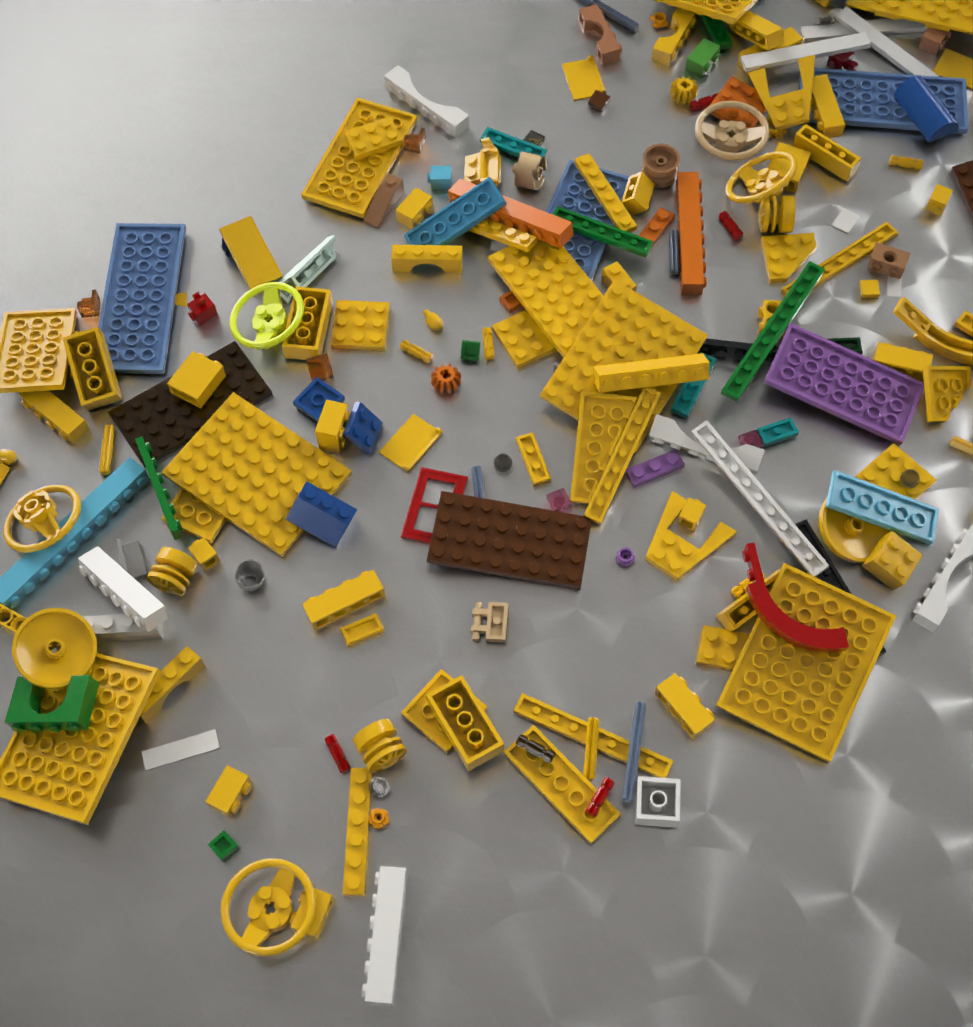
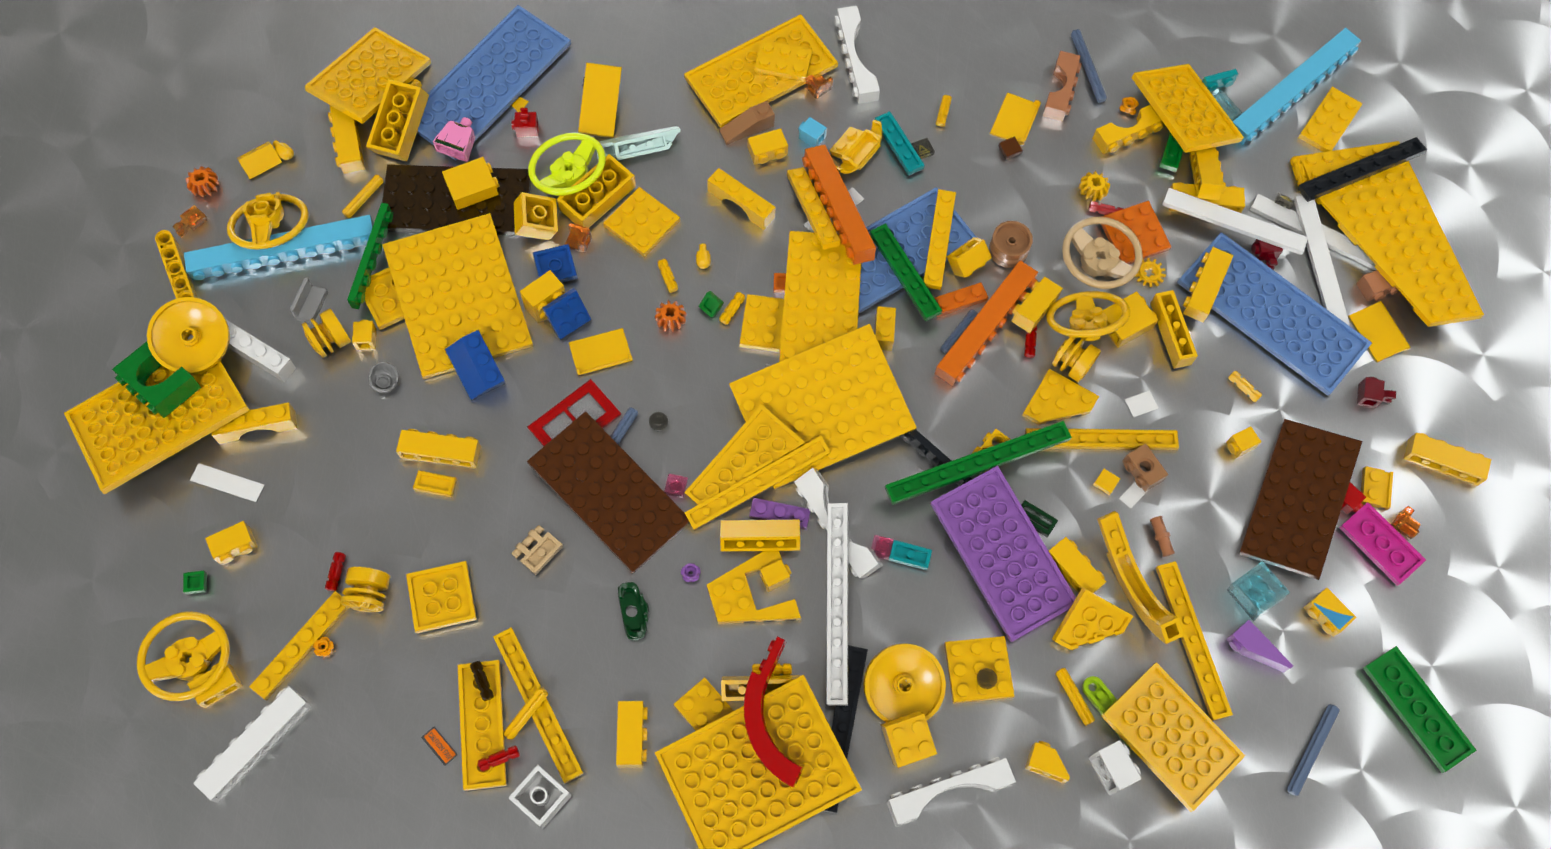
camera: 30 degrees right, 5 degrees up
clear orange panel [77,289,100,318] -> none
white brick [78,546,168,632] -> none
clear smoke plate [368,777,389,798] -> none
dark azure tile [404,177,507,245] -> none
yellow brick [426,675,504,772] -> none
tan brick [512,152,547,190] -> none
yellow tile [515,432,551,487] -> none
yellow brick [594,353,710,393] -> none
sand blue axle [622,701,646,803] -> none
teal plate [670,352,717,419] -> none
bright green brick [685,38,721,78] -> none
yellow wing [748,54,816,130] -> none
medium azure tile [826,470,939,545] -> none
blue brick [894,75,959,142] -> none
none -> orange sticker [421,727,458,766]
none -> bright pink torso [433,117,475,162]
none -> yellow brick [514,192,558,240]
none -> dark green piece [618,582,649,641]
none -> yellow brick [720,519,800,551]
none -> yellow axle [936,95,952,127]
none -> yellow brick [1011,276,1063,333]
none -> nougat pin [1150,516,1175,557]

